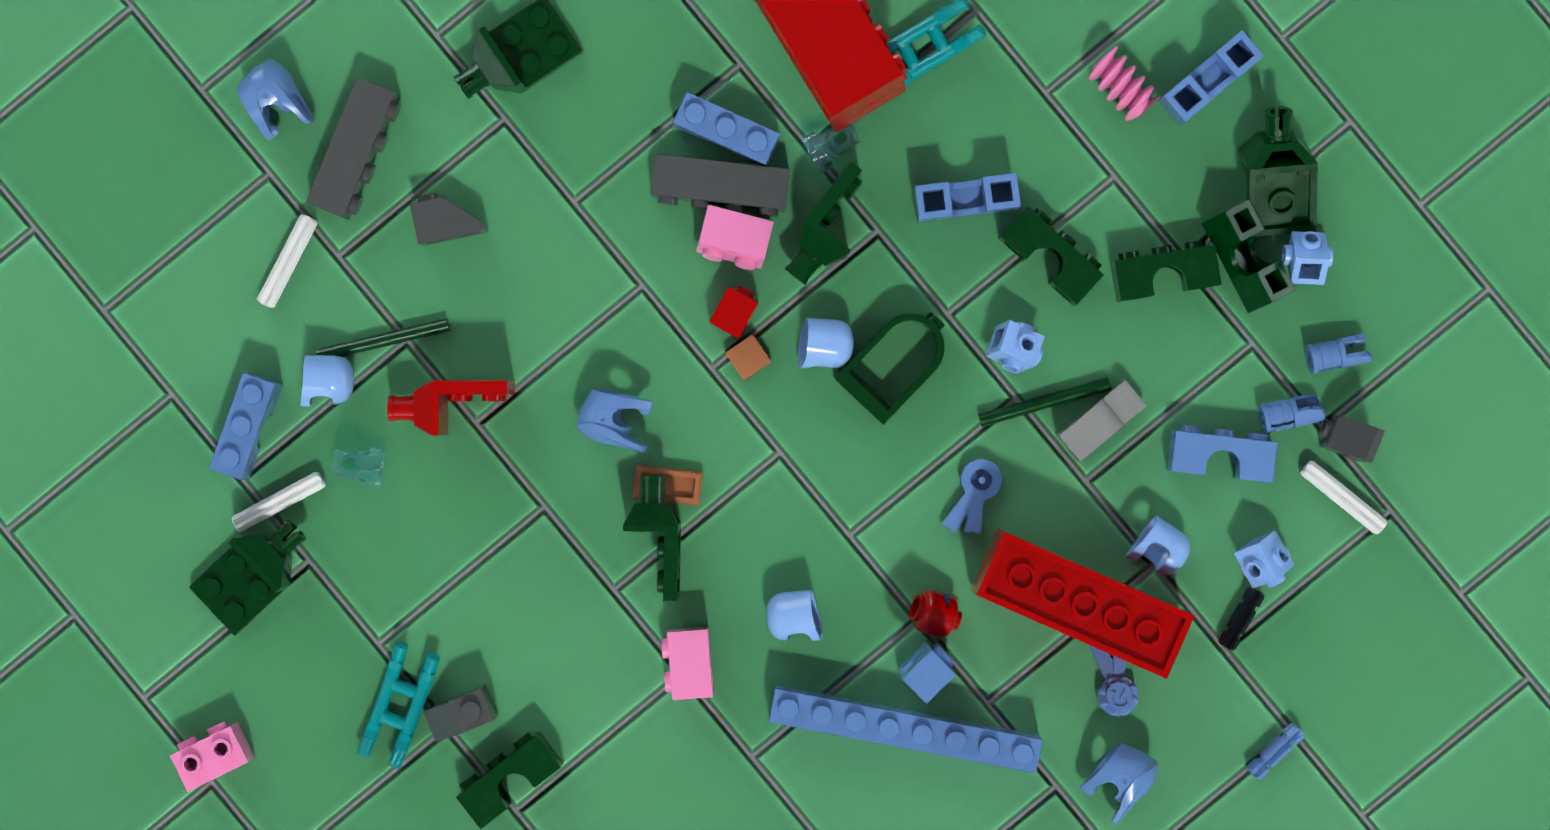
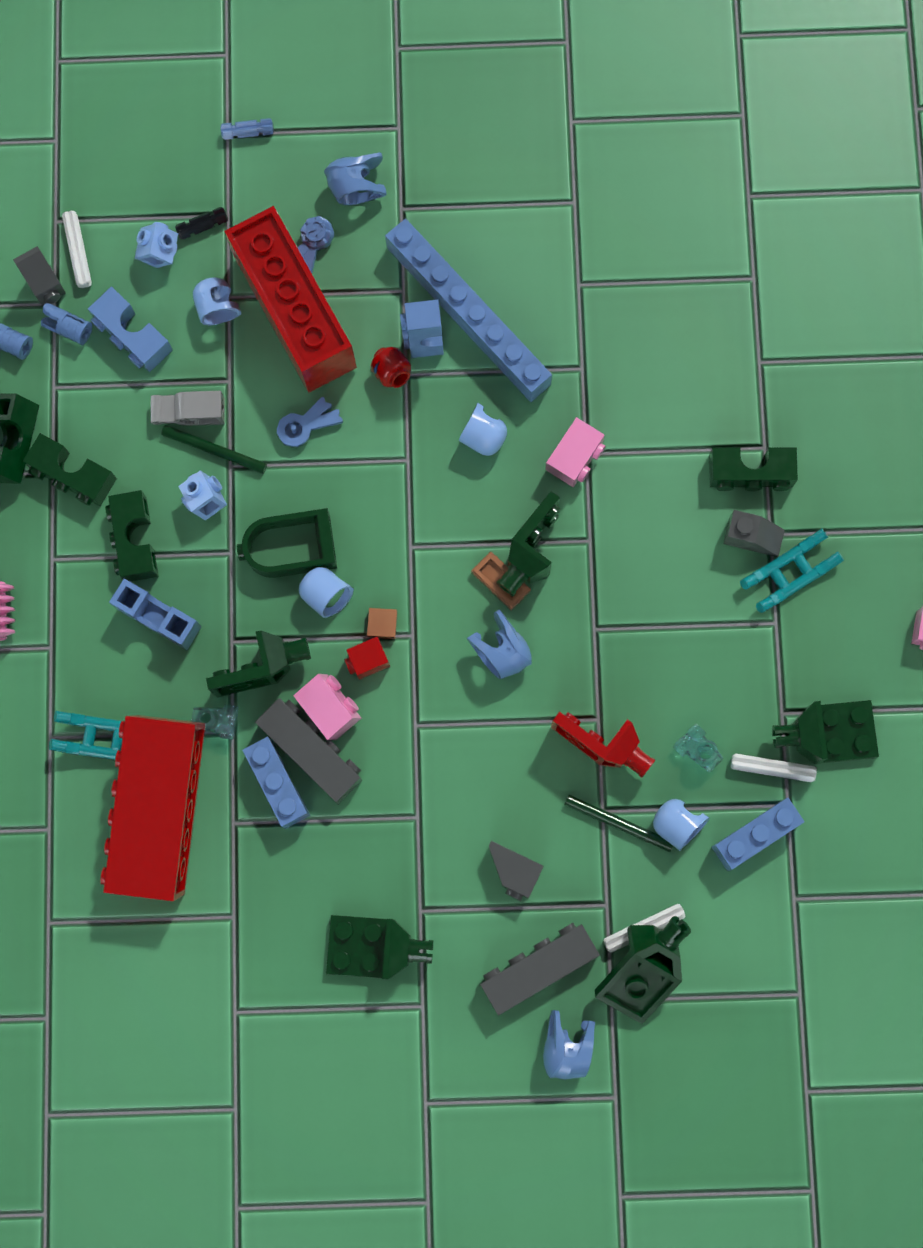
camera: 140 degrees left, 10 degrees down
none -> dark green plate [594,916,691,1024]

